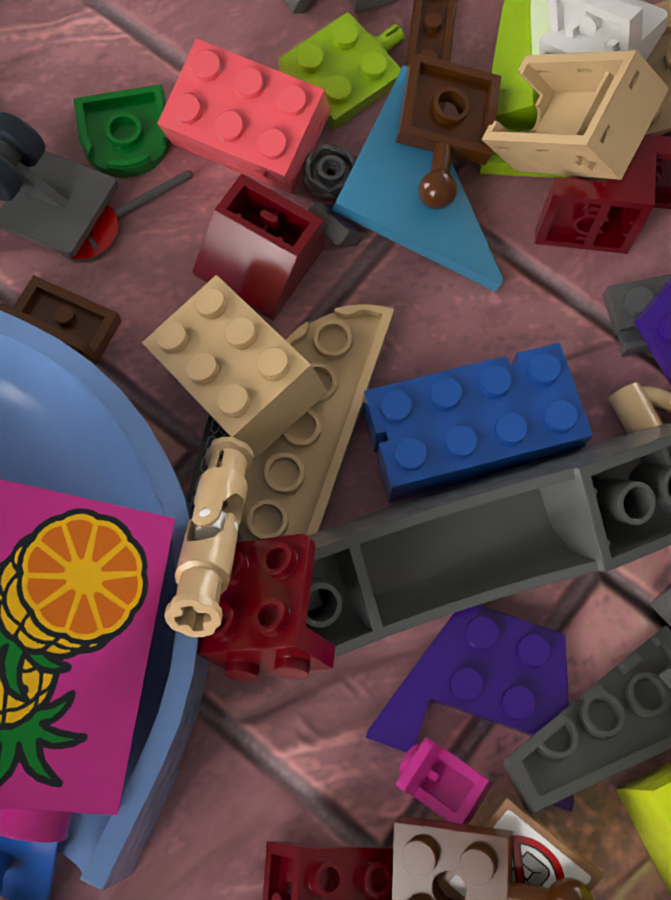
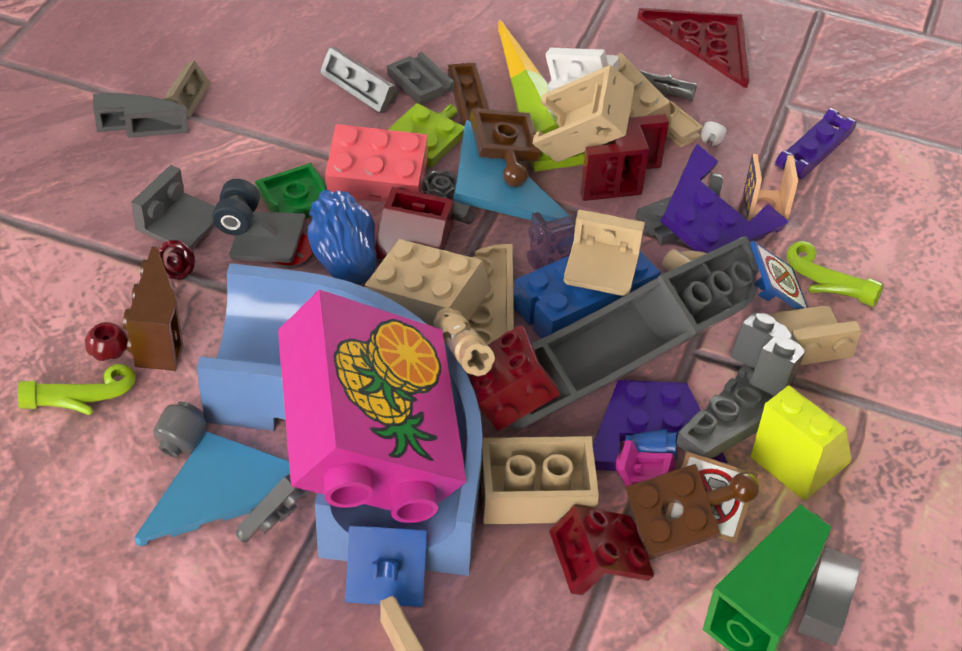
camera: 20 degrees left, 25 degrees down
none -> blue hair [307,190,377,284]
none -> tan brick [480,436,599,524]
none -> clear purple bracket [527,212,577,270]
none -> tan bracket [564,209,645,296]
none -> blue cone [626,429,677,460]

